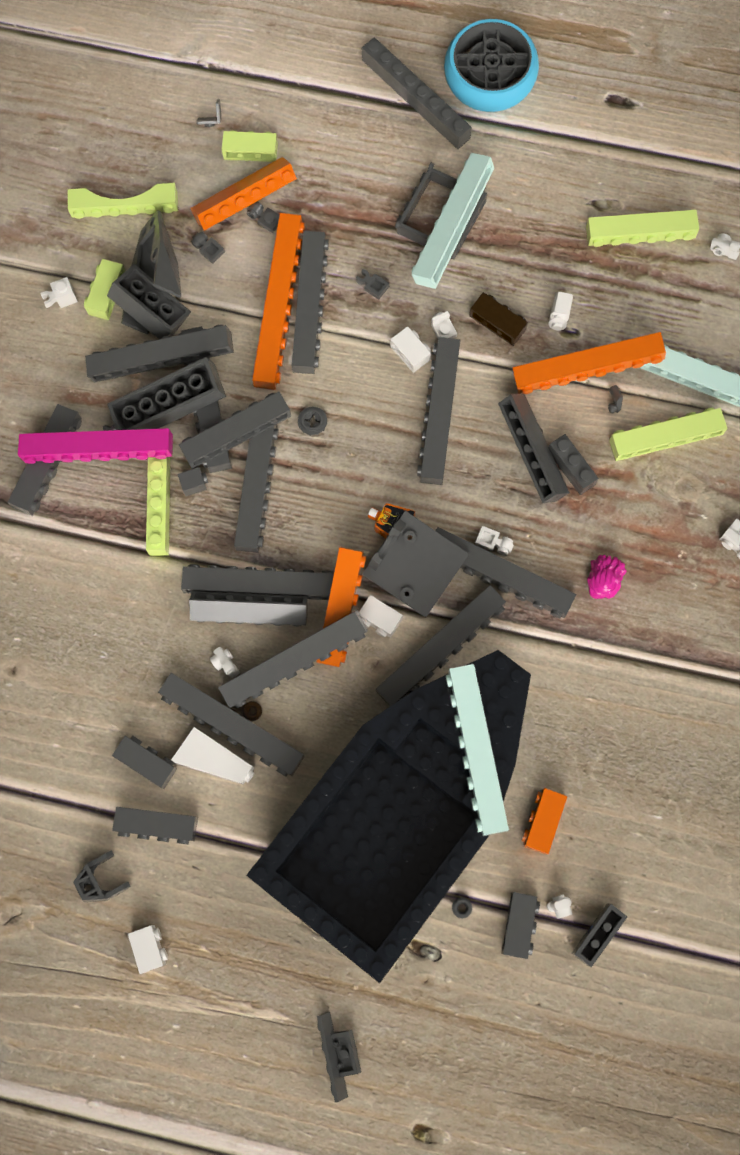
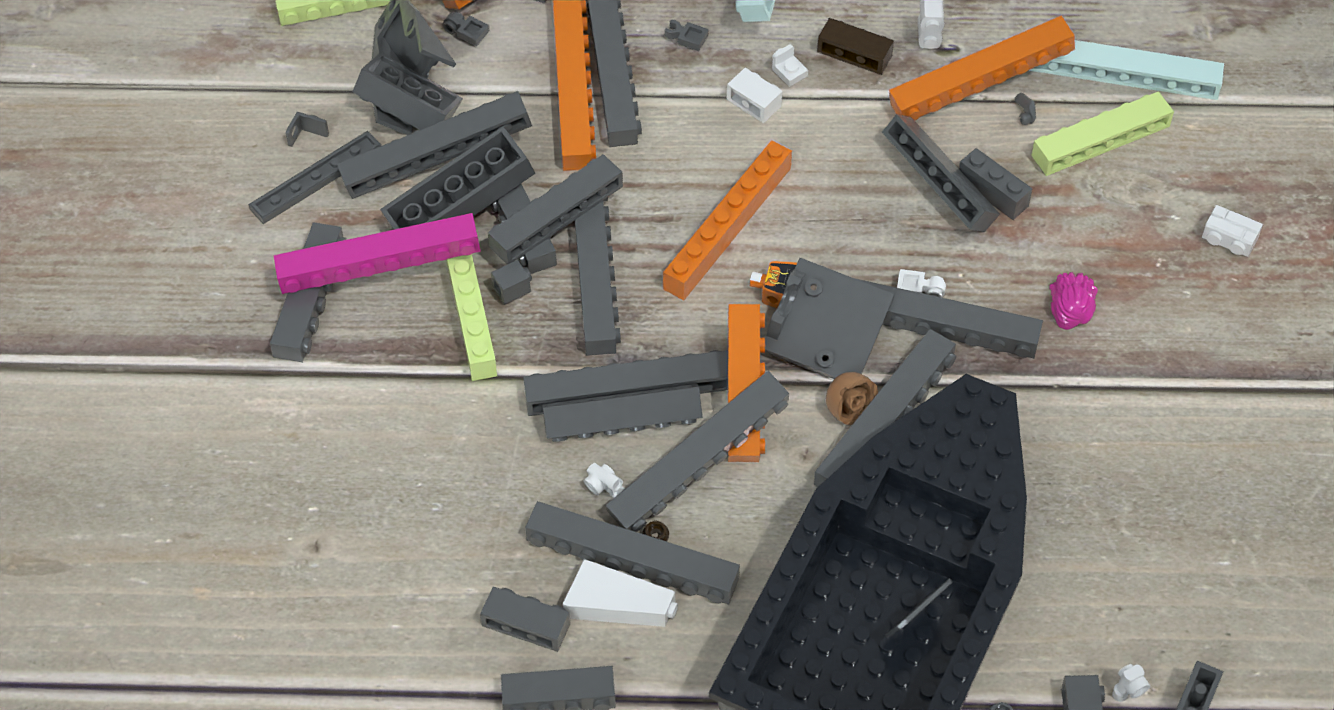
camera: 15 degrees left, 20 degrees down
white brick [40,277,78,308] -> none
yellowish green brick [84,259,126,320] -> none
dark grey gear [298,407,327,436] -> none
white brick [359,595,403,638] -> none
dark grey brick [417,337,461,485] -> none
light aqua brick [446,664,509,836] -> none
orange brick [522,788,568,855] -> none
none -> dark grey tile [248,131,382,224]
none -> dark grey bracket [286,112,329,147]
none -> orange brick [663,140,792,301]
none -> medium nougat cylinder [825,372,878,425]
none -> dark grey piece [884,579,952,638]

